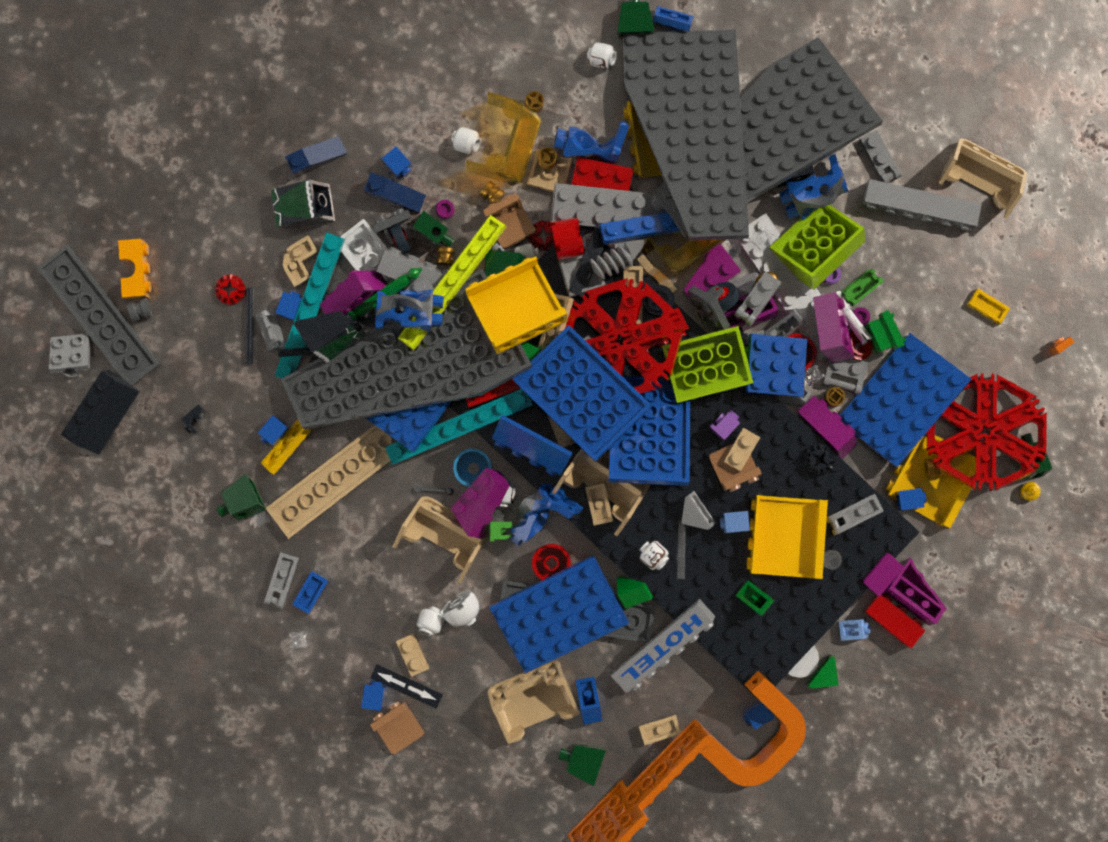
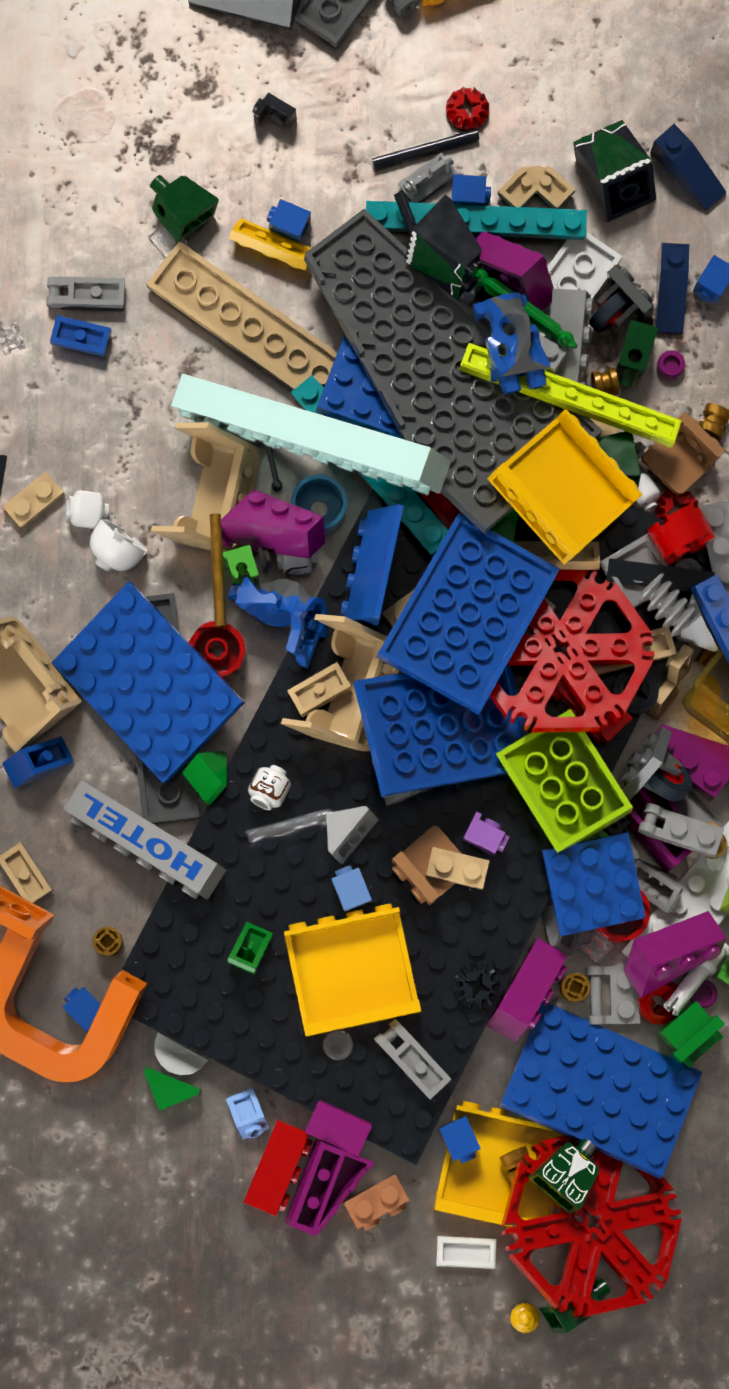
camera: 65 degrees right, 5 degrees down
none -> pearl gold wheel [93,927,124,957]
none -> light aqua brick [171,374,451,495]
none -> pearl gold bar [210,513,226,628]
none -> nougat brick [343,1174,409,1231]
none -> white tile [436,1236,496,1269]
none -> dark green torso [527,1139,600,1215]

